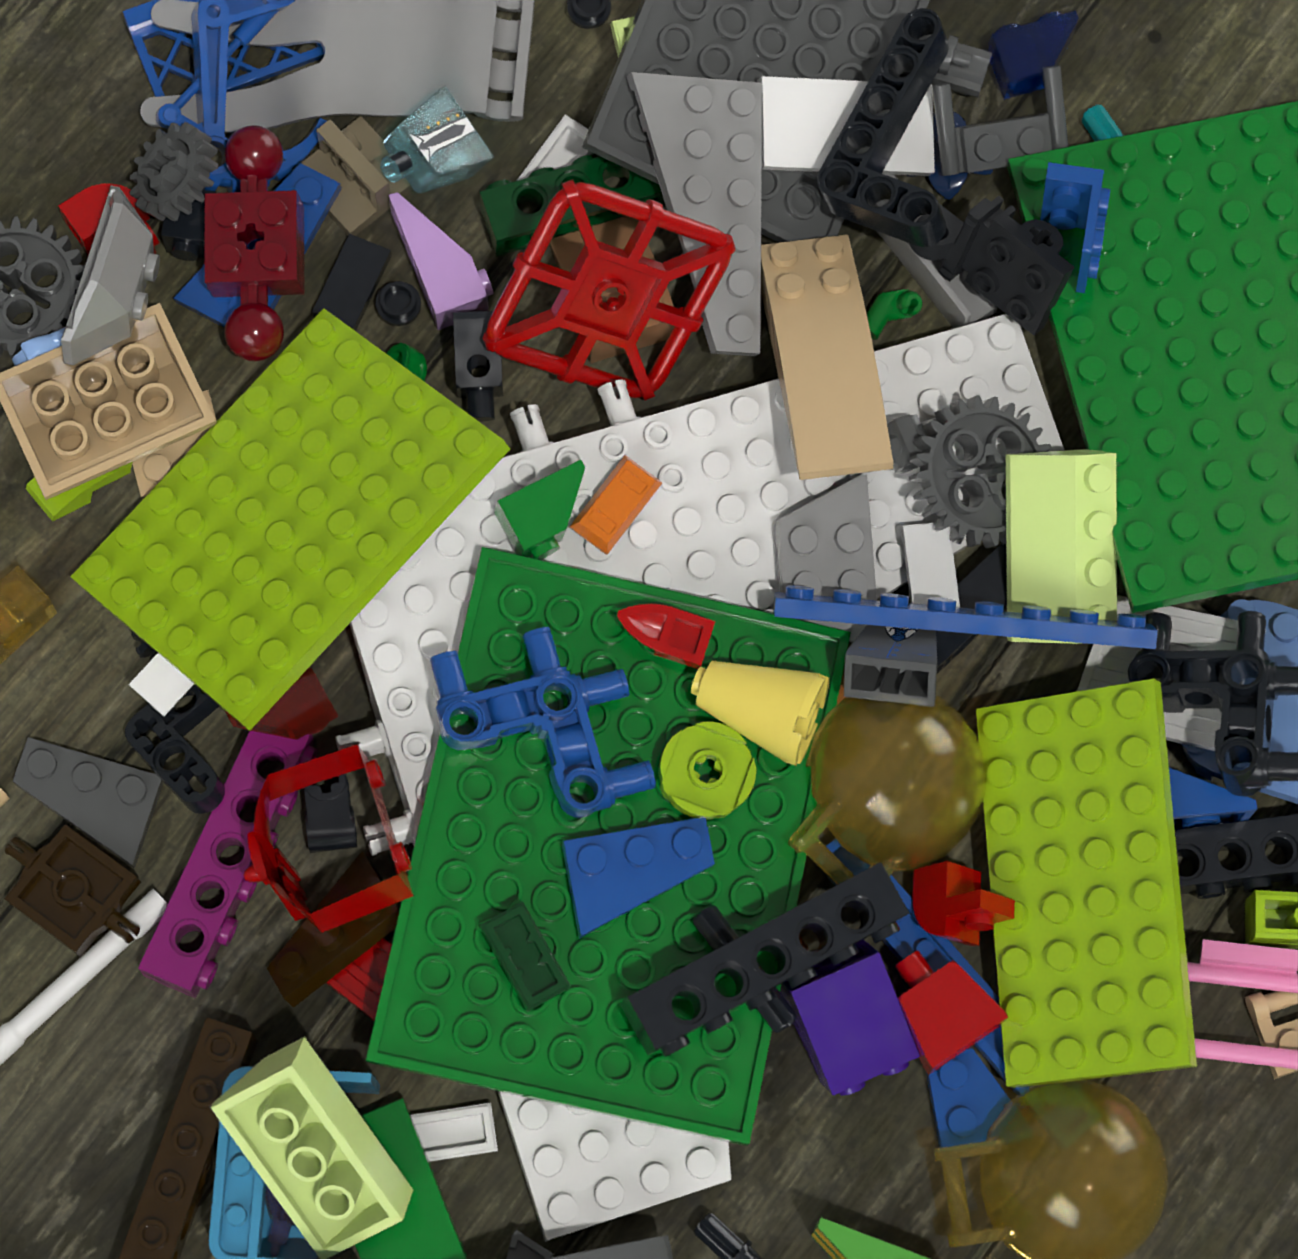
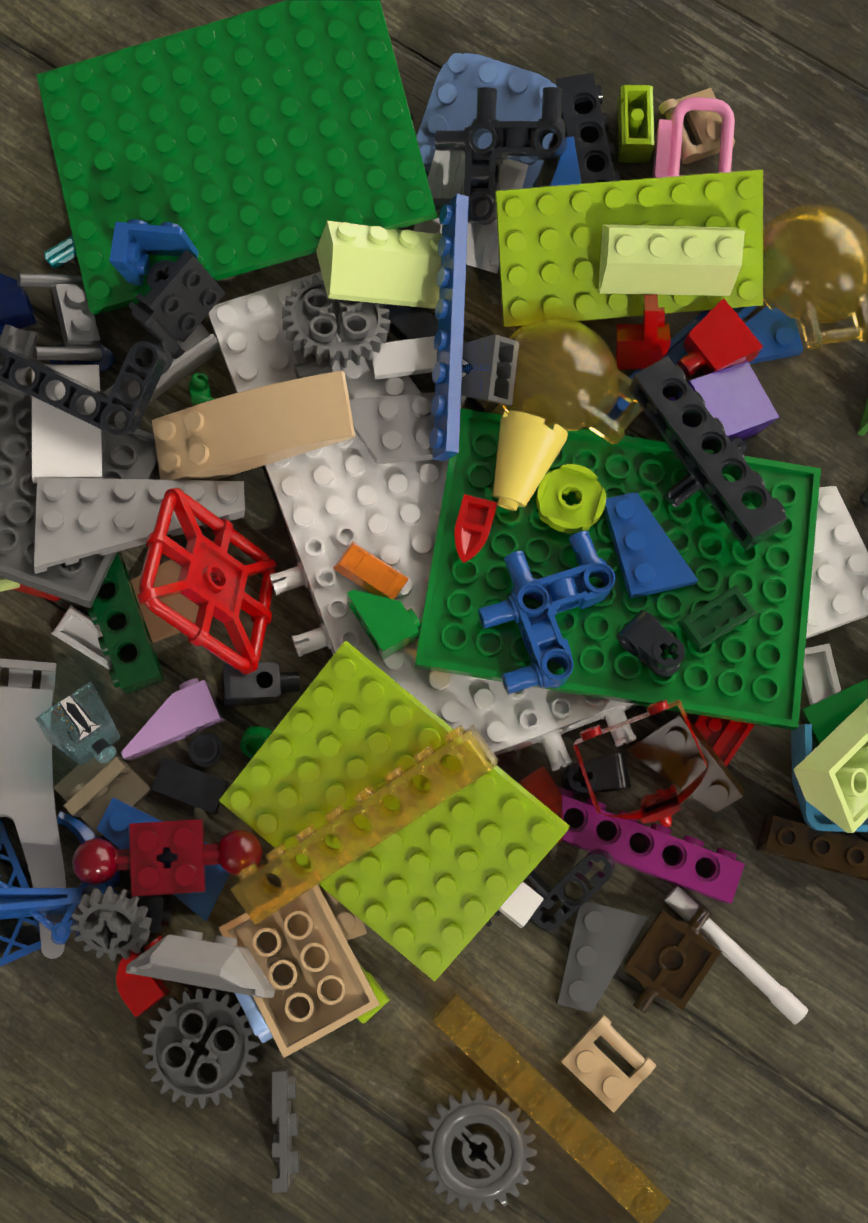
camera: 90 degrees left, 5 degrees up
none -> clear yellow brick [231,724,498,925]
none -> yellowish green slope [598,224,745,296]
none -> black piece [616,610,685,677]

